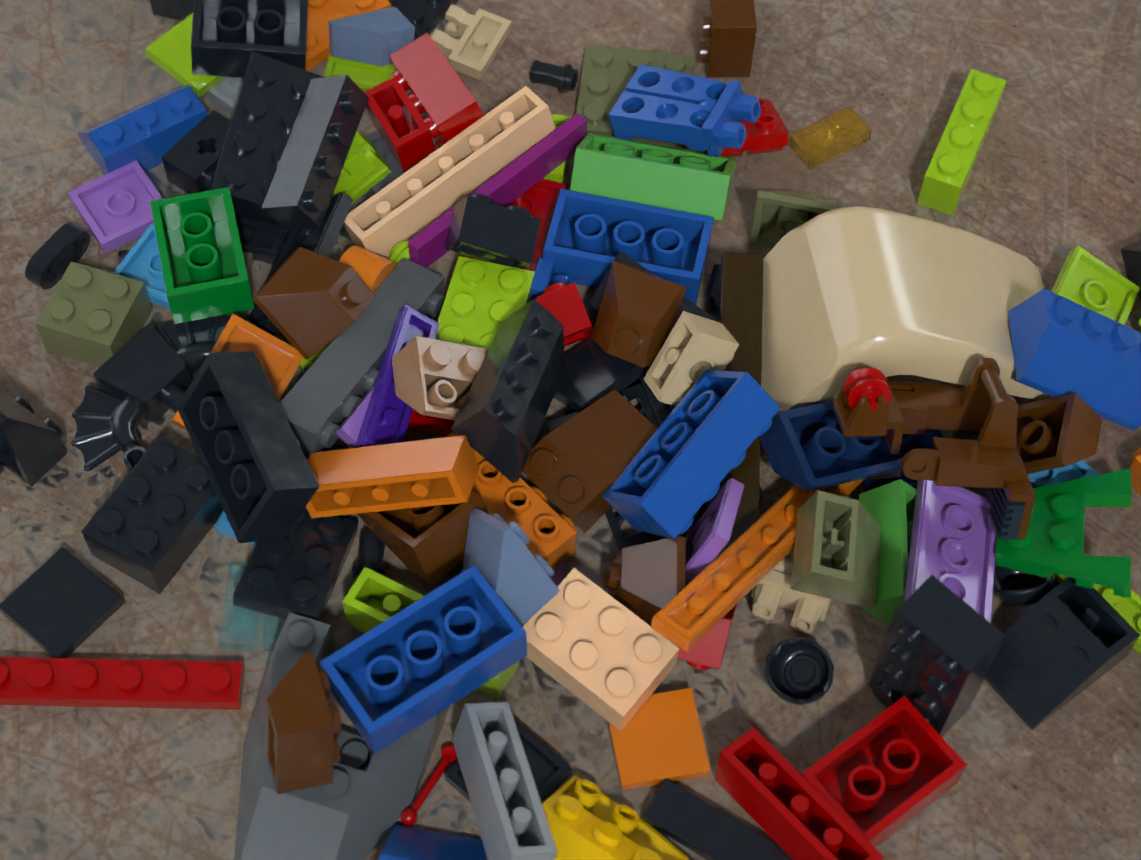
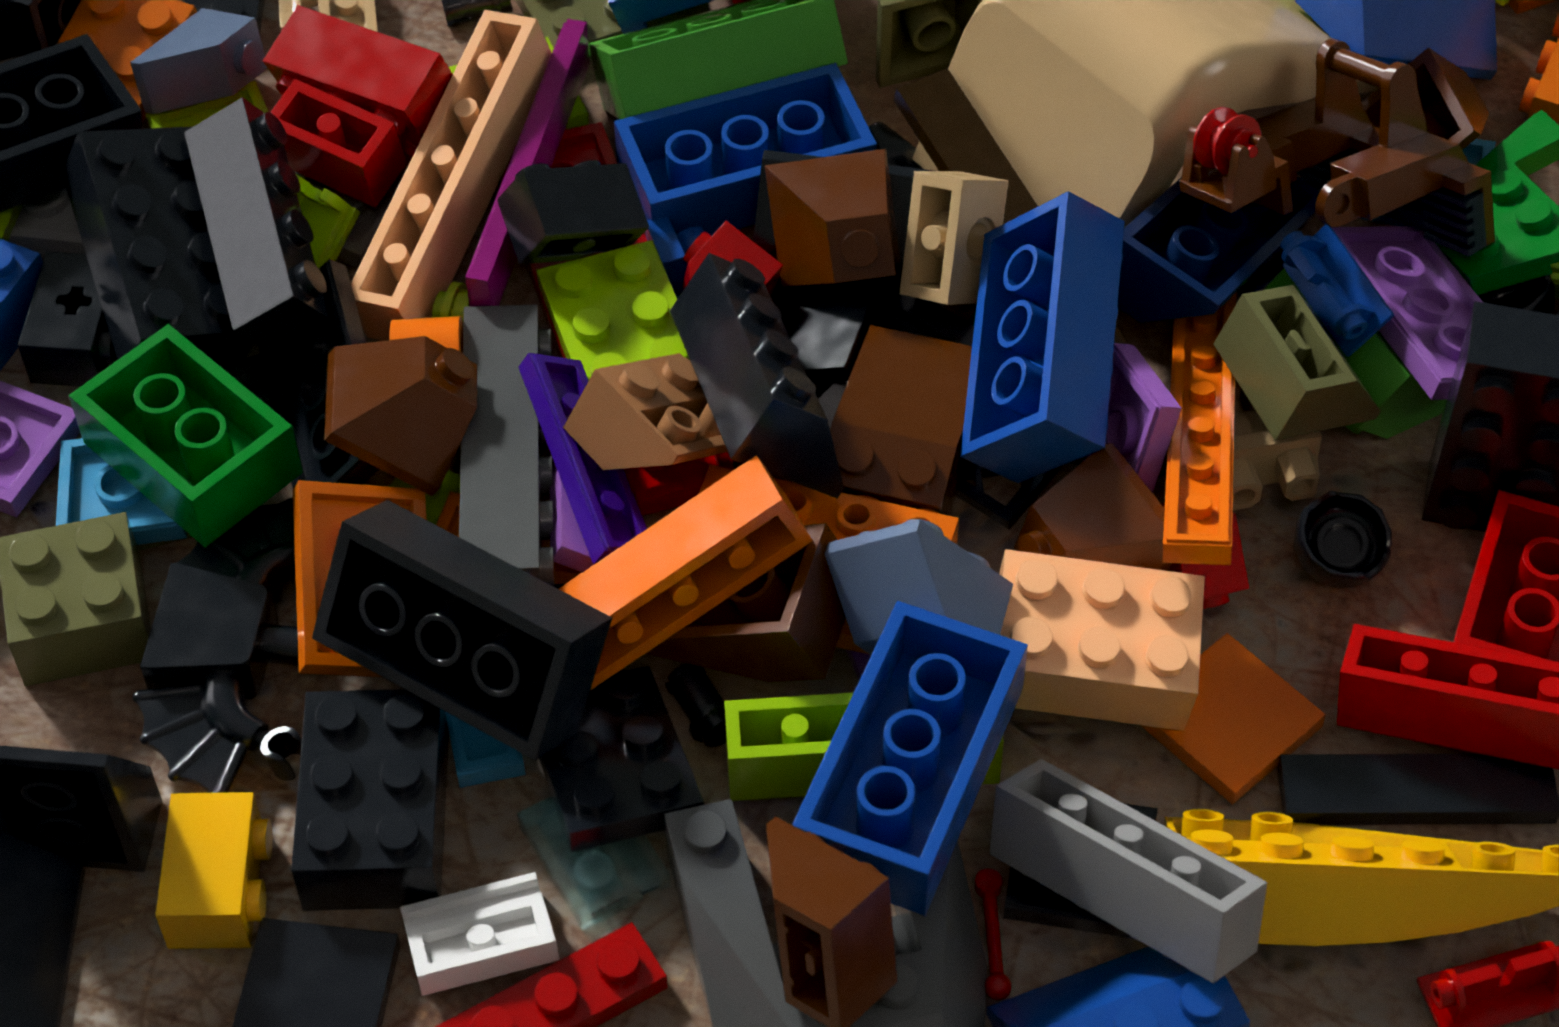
camera: 30 degrees left, 5 degrees down
none -> yellow brick [155,792,273,949]
none -> white plate [400,872,560,996]
none -> blue hinge [1281,224,1395,357]

